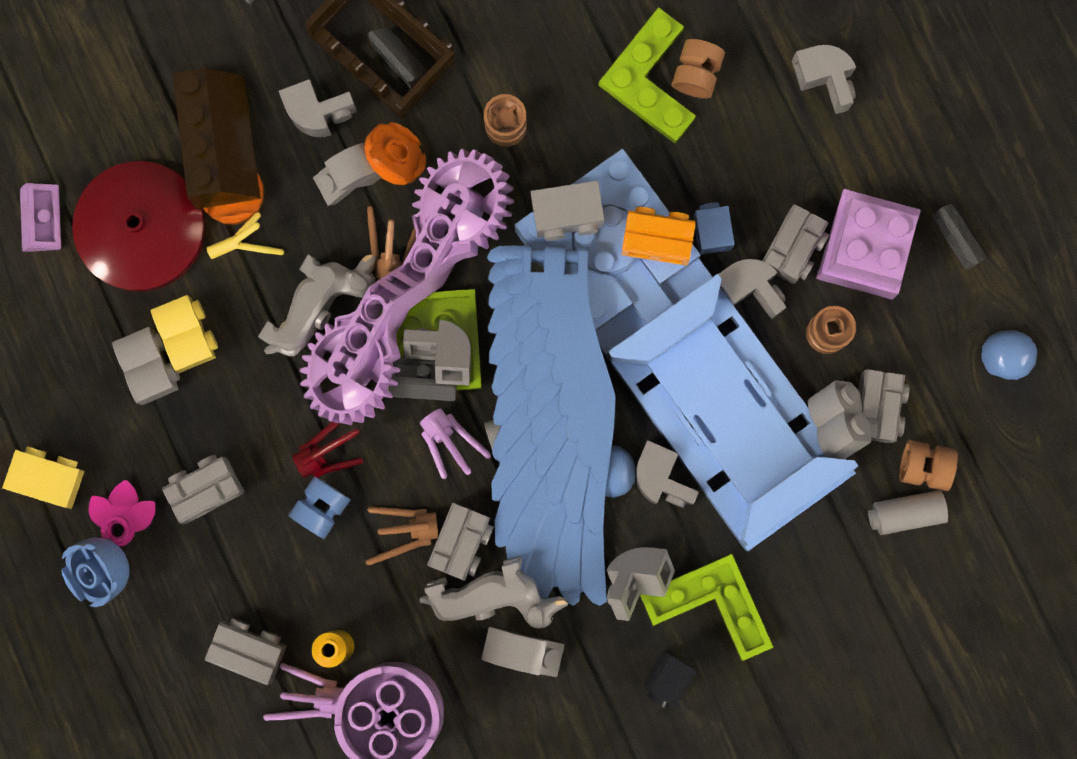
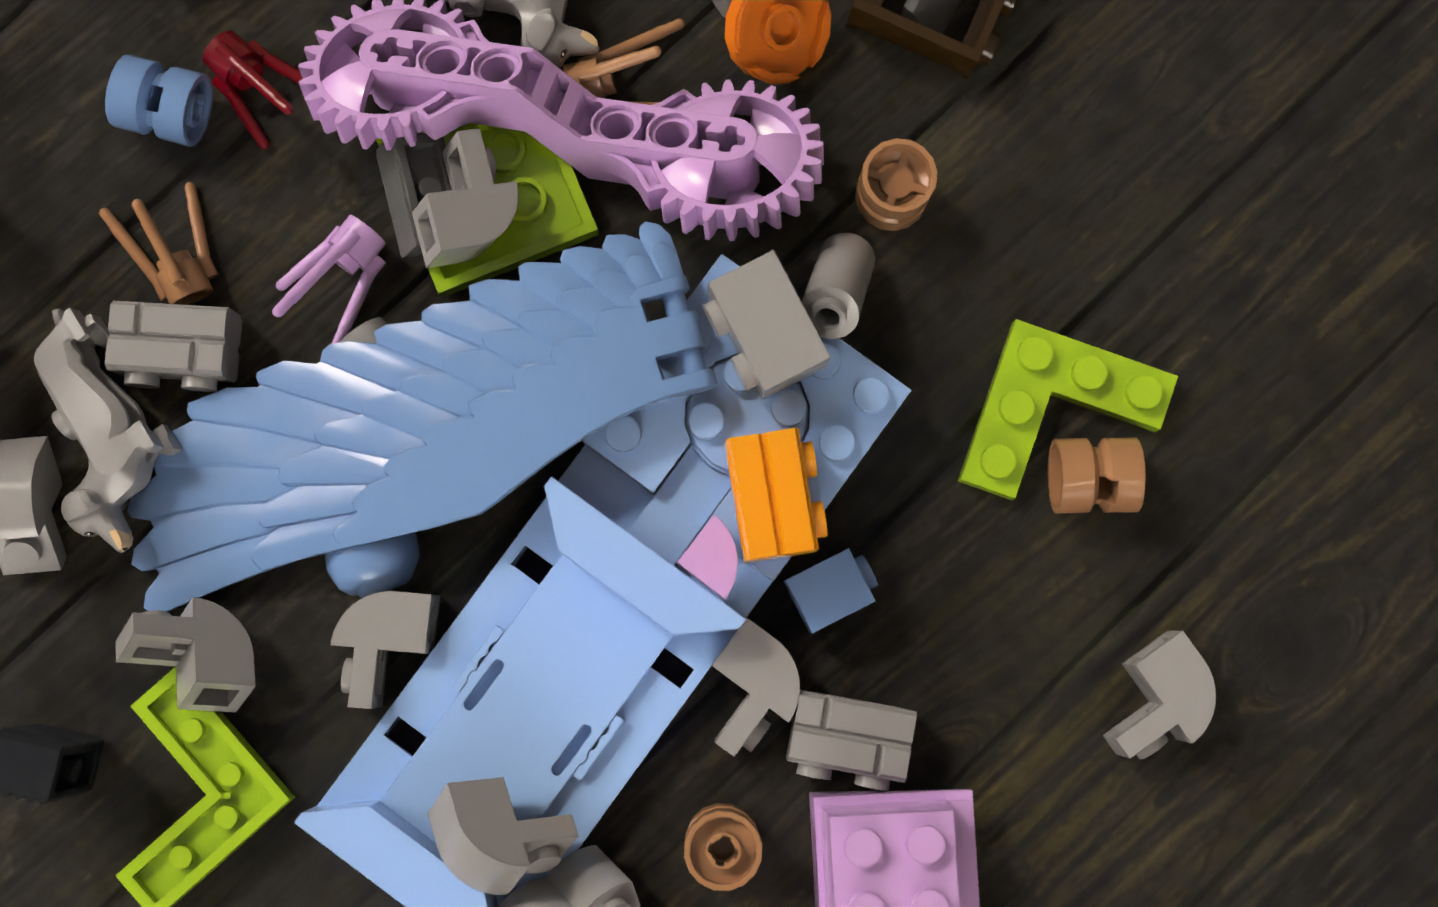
camera: 65 degrees right, 0 degrees up
none -> light grey brick [428,777,579,895]
none -> lavender tile [677,514,738,600]
none -> light grey brick [801,233,875,339]

